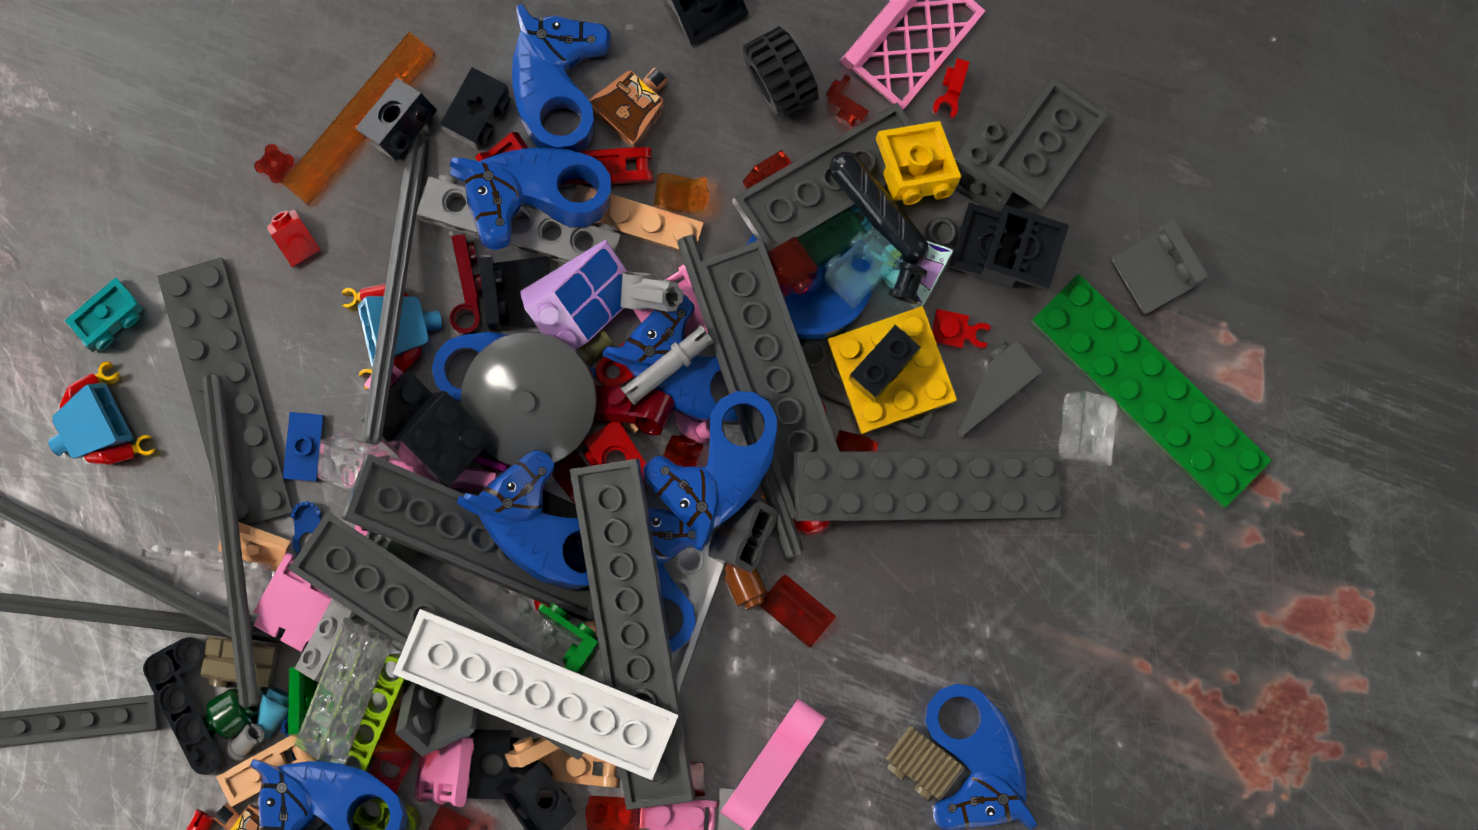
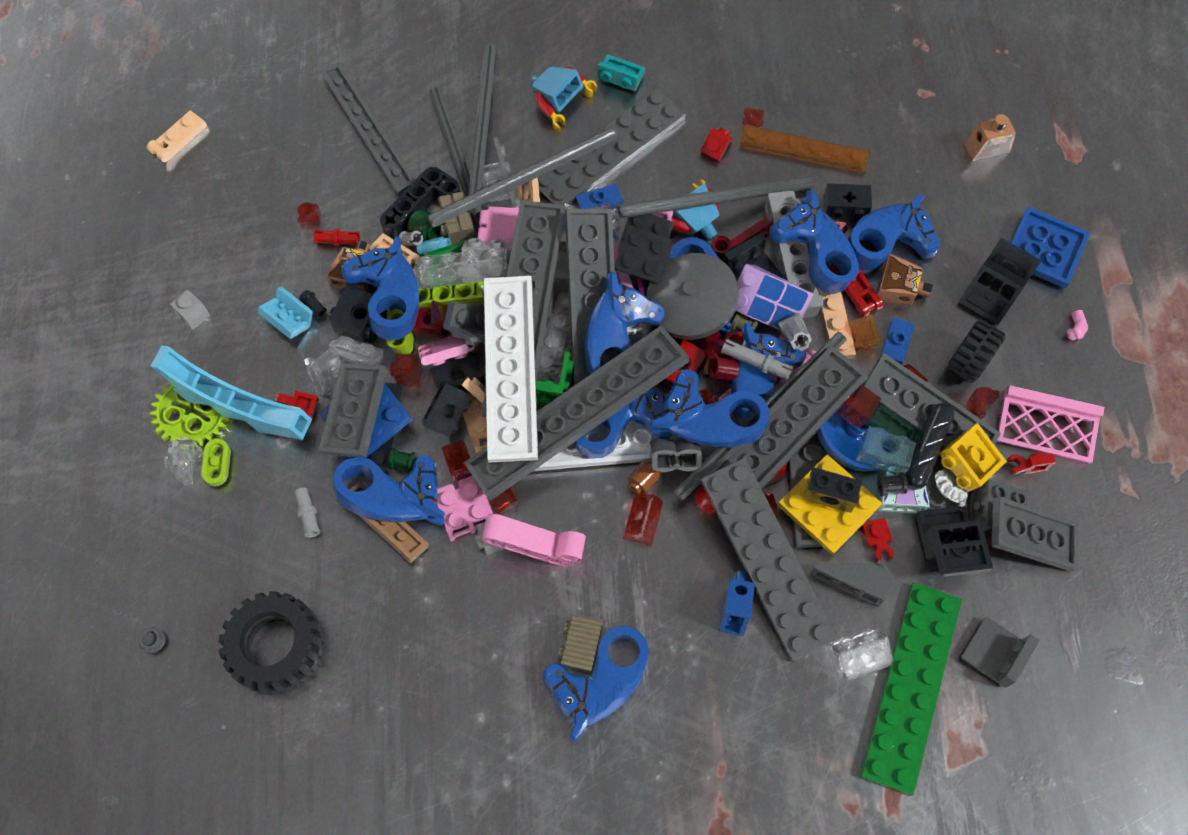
camera: 65 degrees right, 15 degrees down
black brick [355,78,437,161] -> none
none -> blue torso [719,571,755,636]
none -> blue plate [881,317,916,365]
none -> white gear [935,468,968,503]

